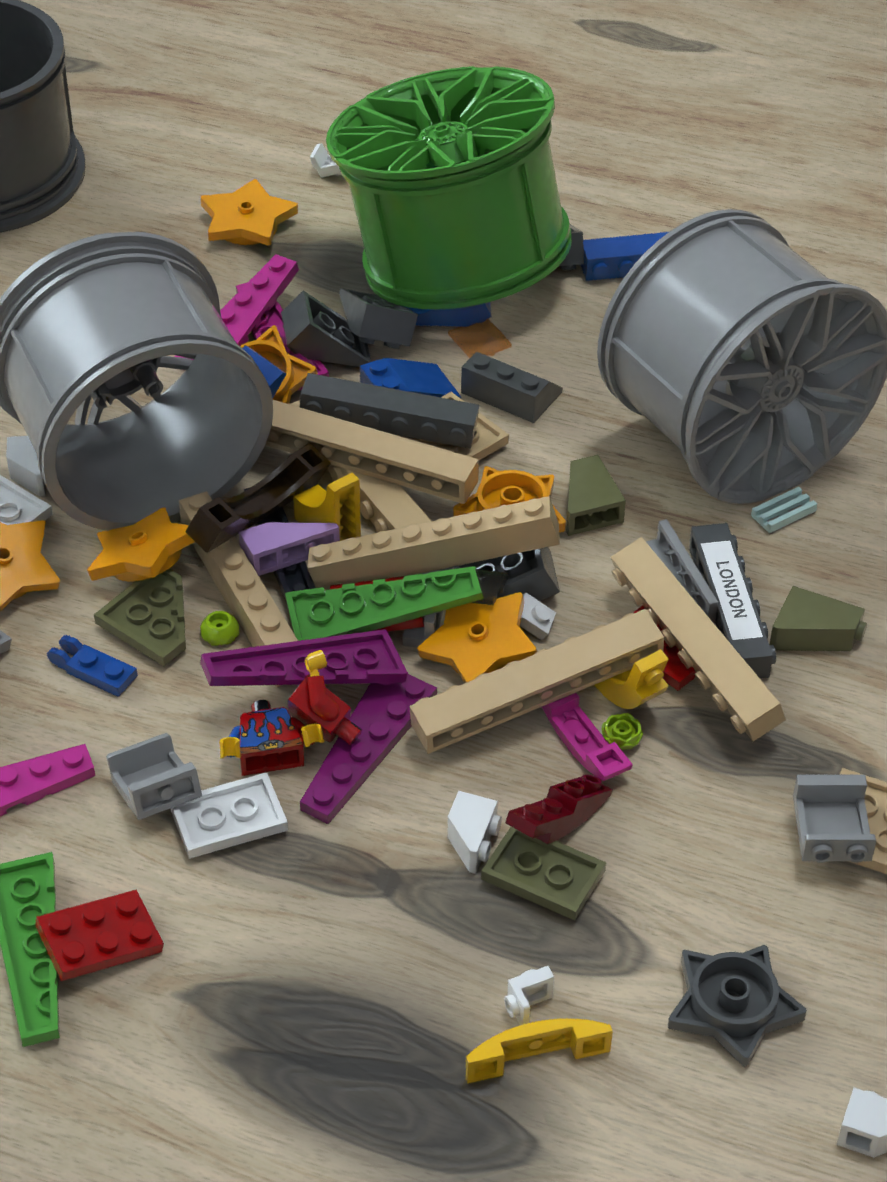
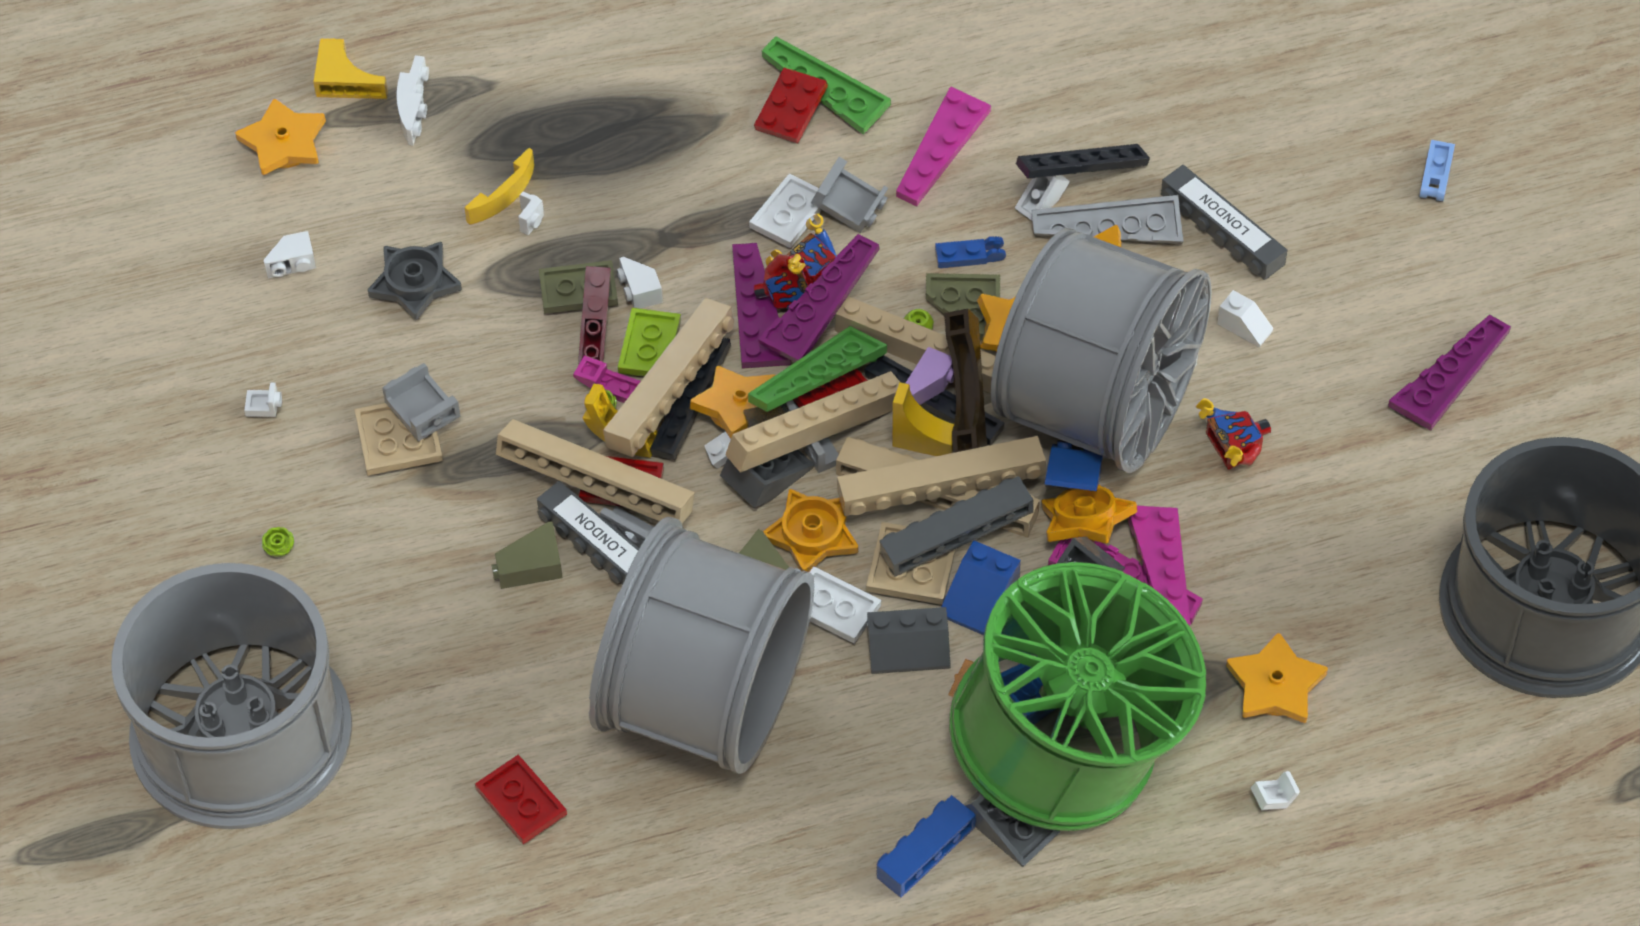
camera: 145 degrees right, 10 degrees up
none -> lime plate [618,308,681,377]
none -> white plate [810,567,881,644]

